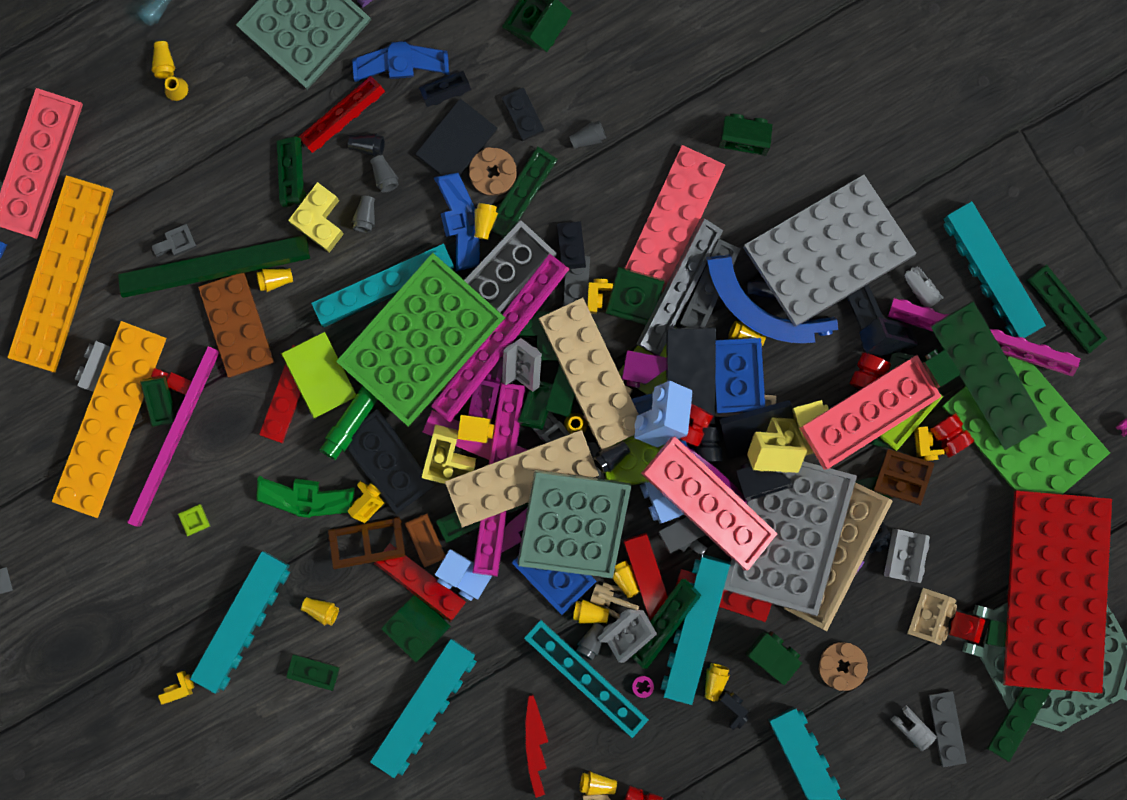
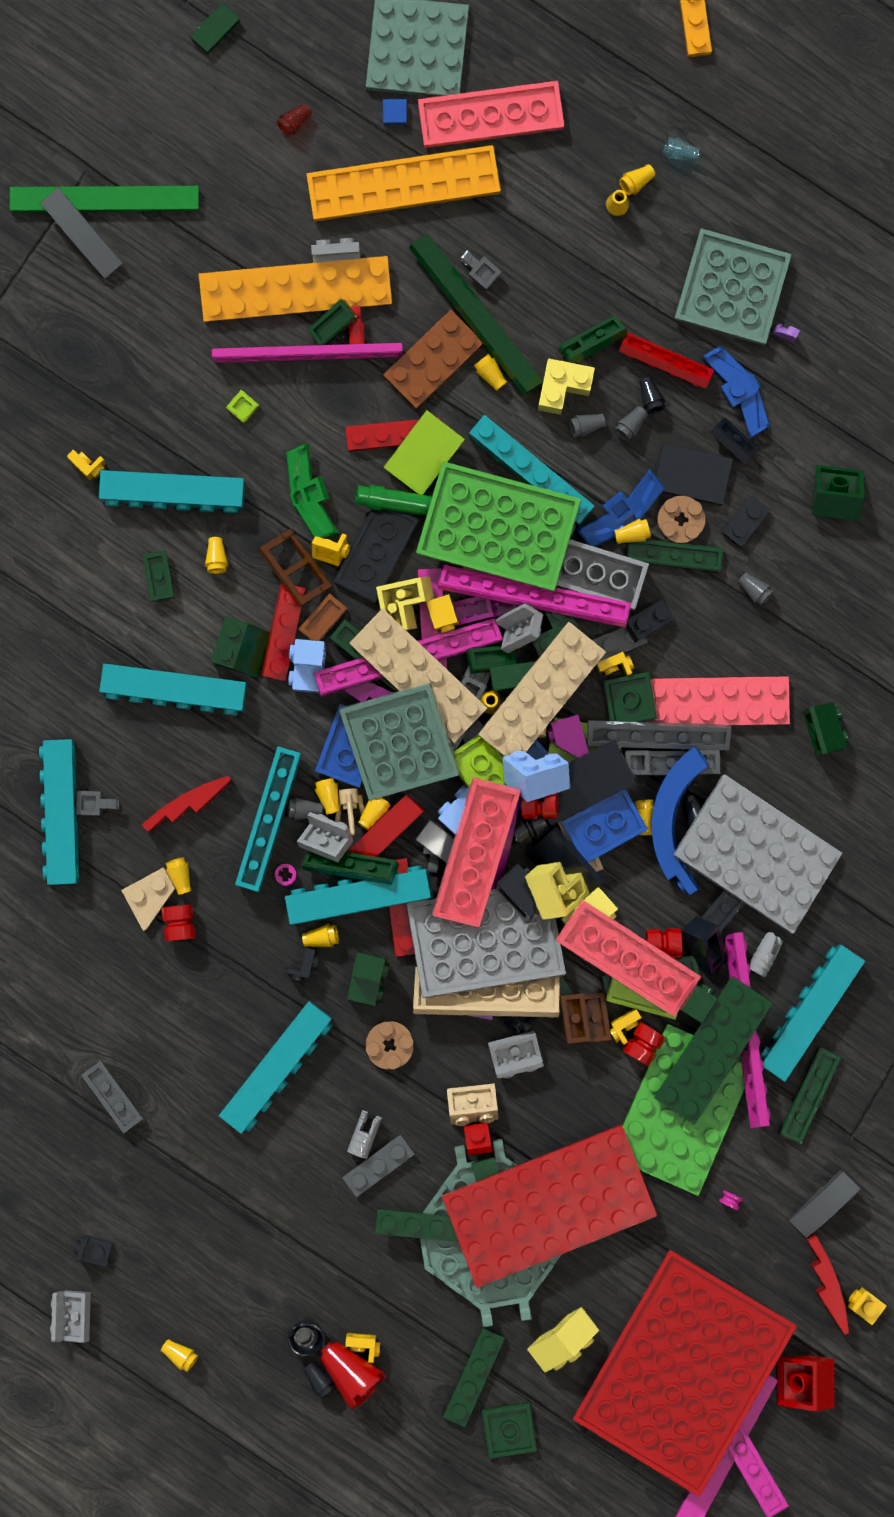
camera: 65 degrees right, 0 degrees up
black cone [593,441,631,474] -> none

